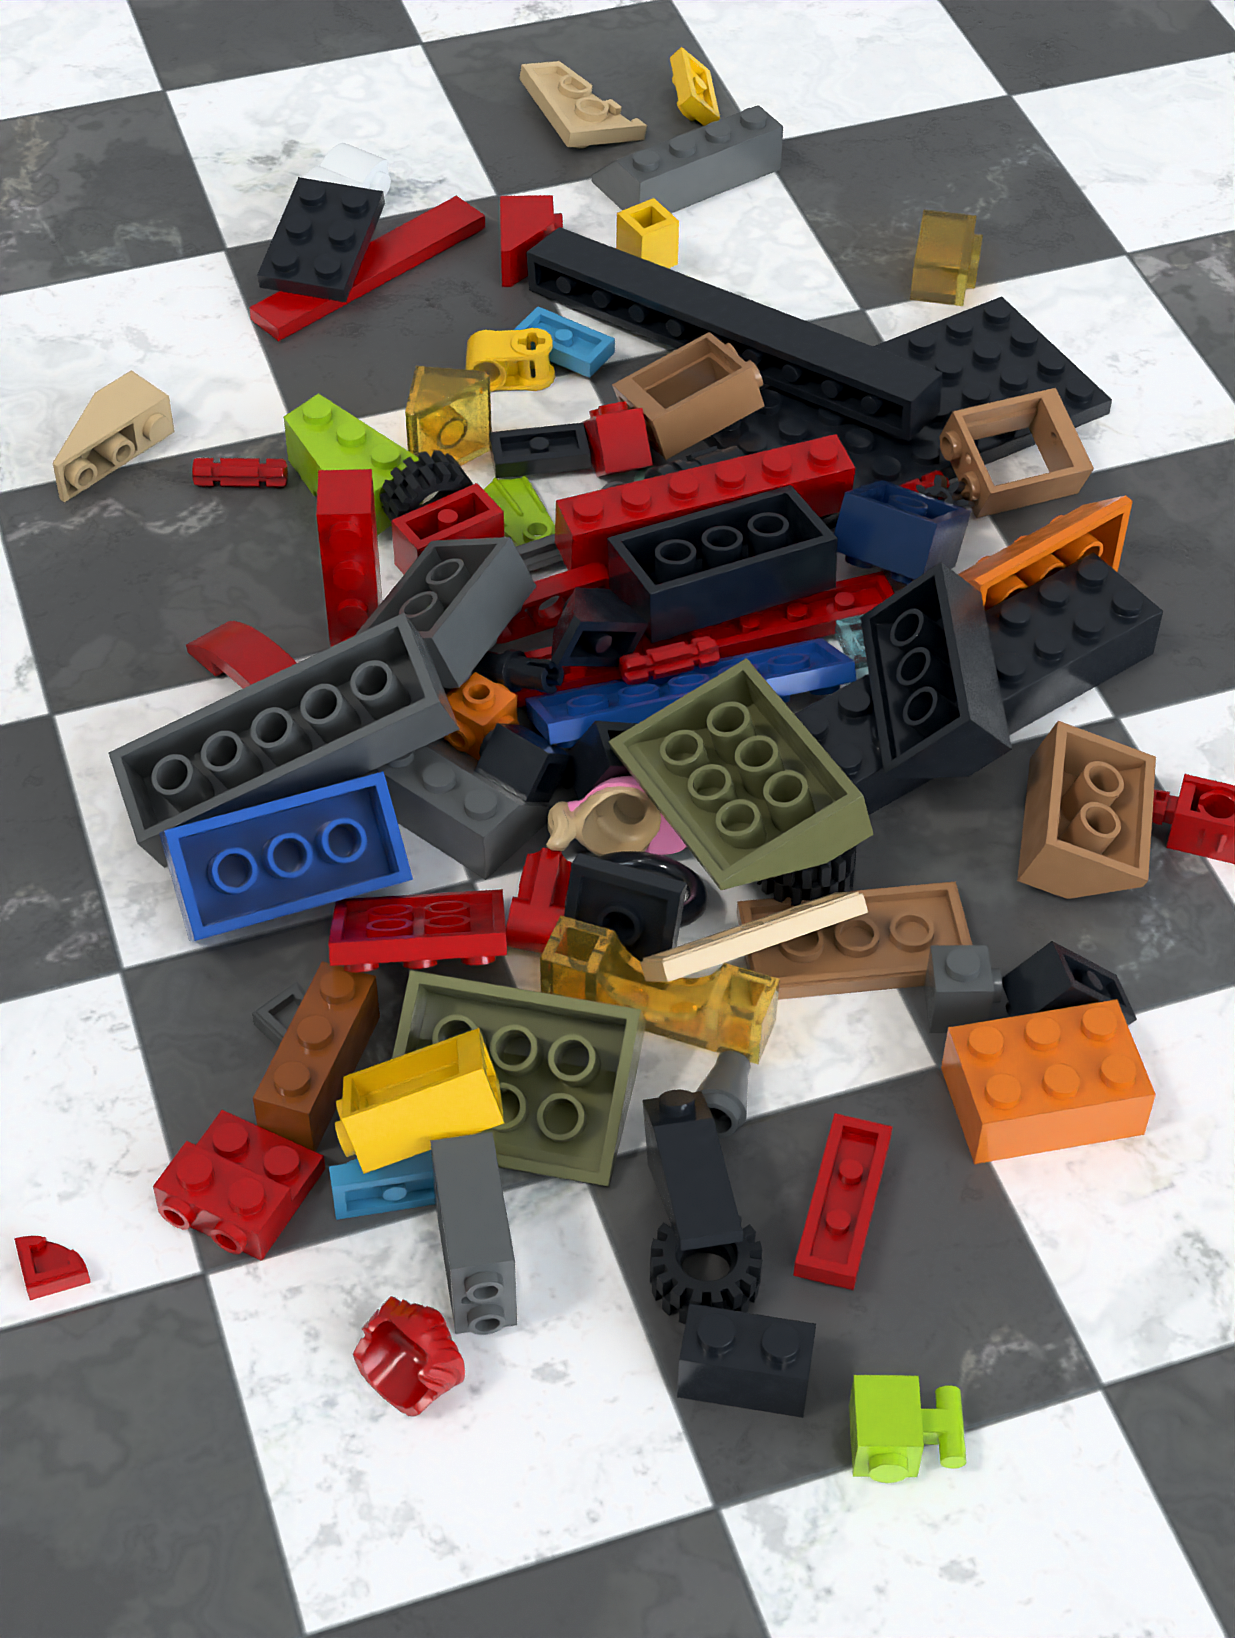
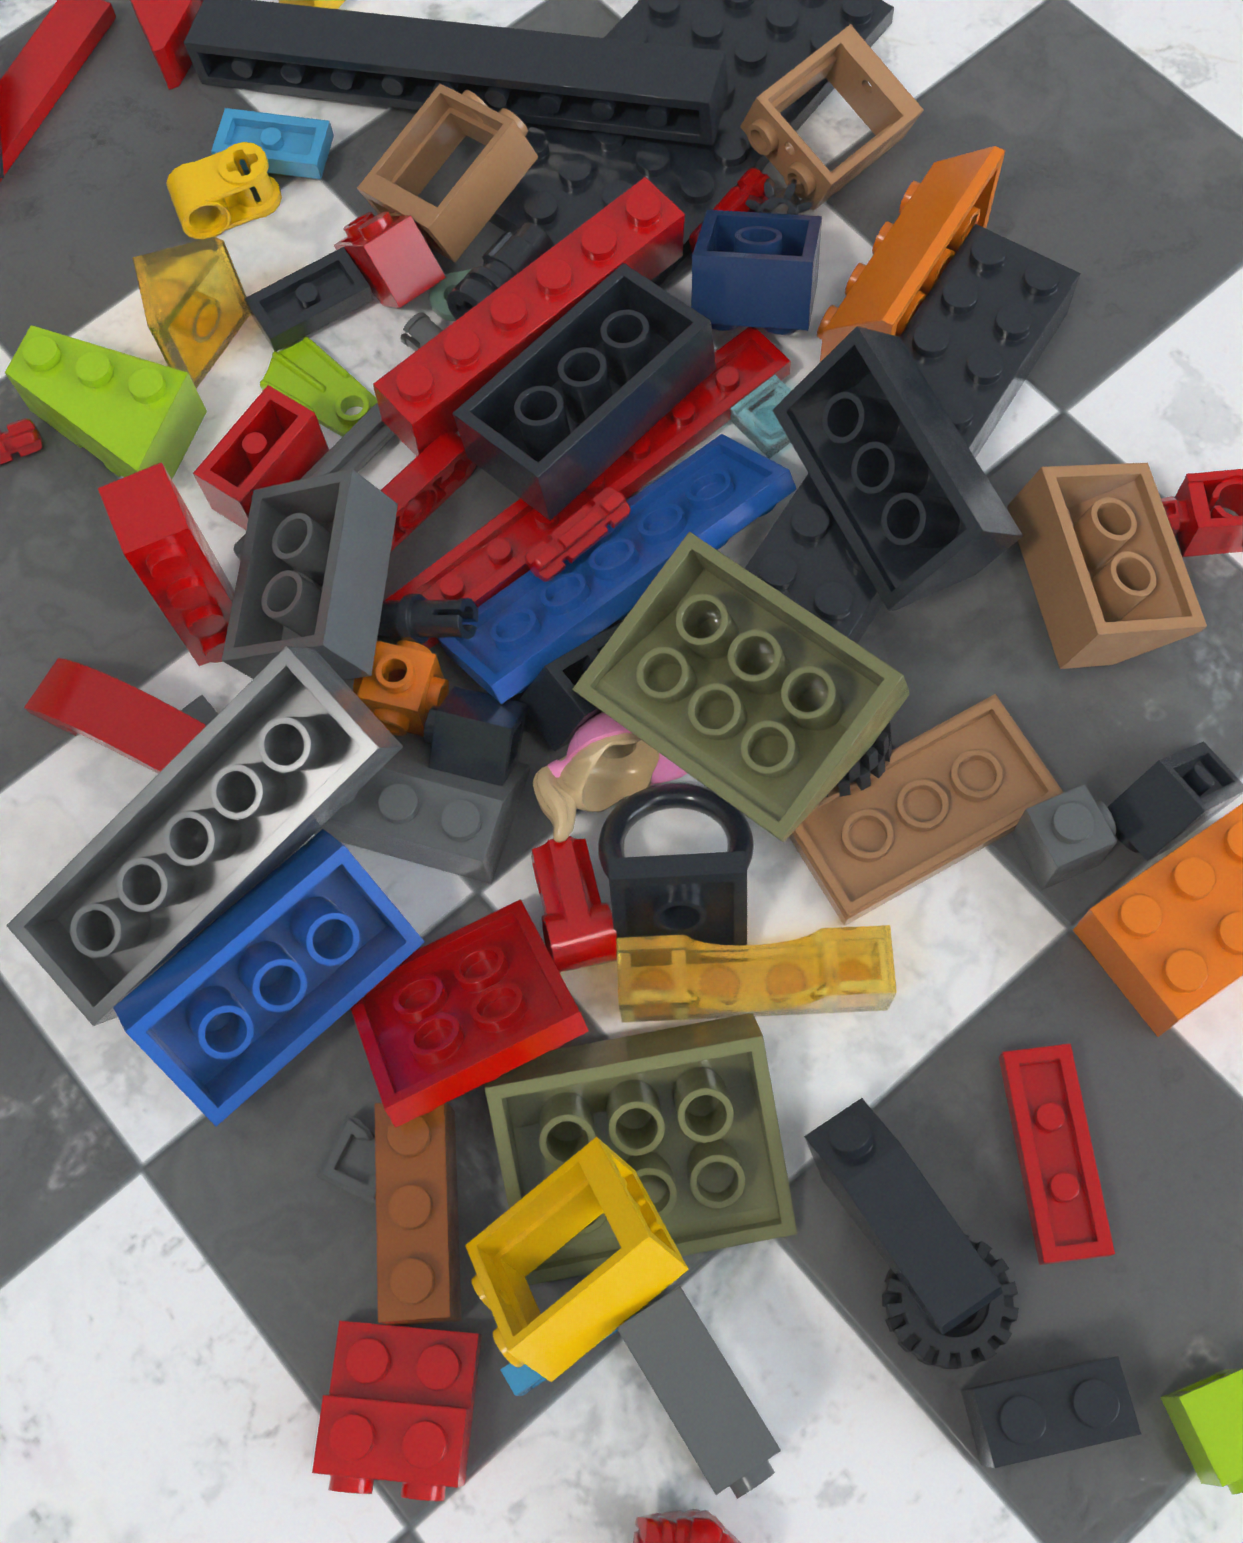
camera: 15 degrees left, 20 degrees up
black tyre [380,450,473,521] -> none
black slope [551,587,649,667] -> none
tile [640,892,868,982] -> none
dark grey cone [695,1051,751,1138] -> none

